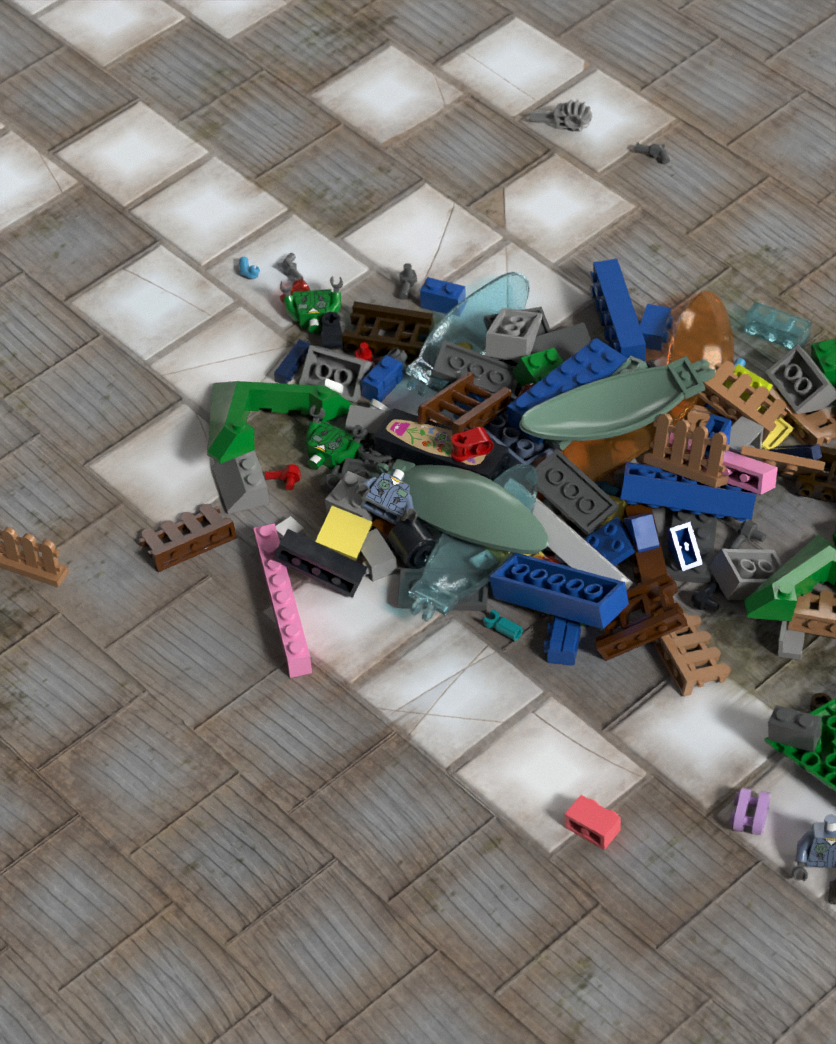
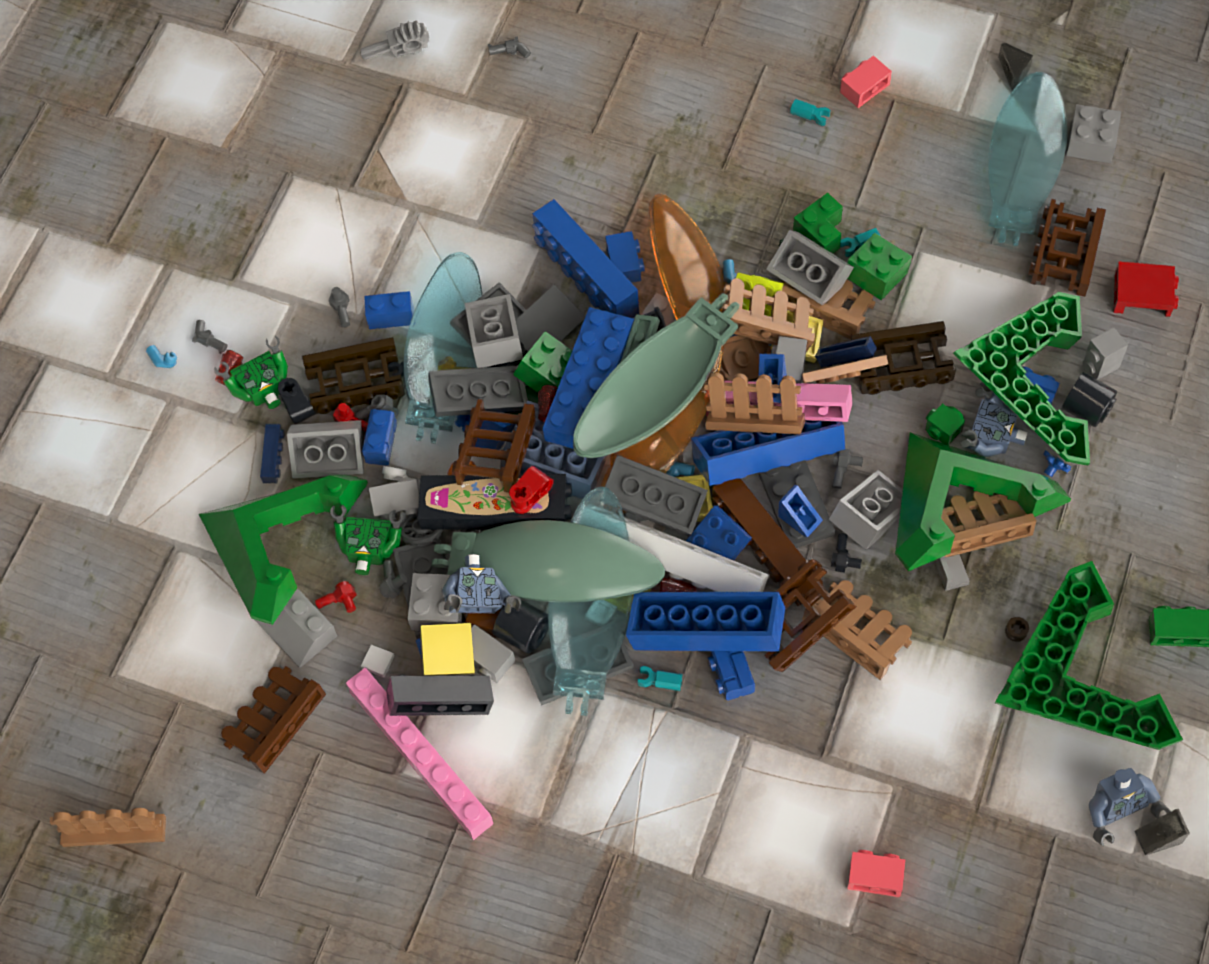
camera: 25 degrees left, 15 degrees up
white tile [317,379,344,395] -> none
slope [624,513,659,553] -> none
lavender brick [729,788,770,836] -> none
clear light blue brick [743,302,811,349] -> none
dark grey brick [768,705,821,752] -> none

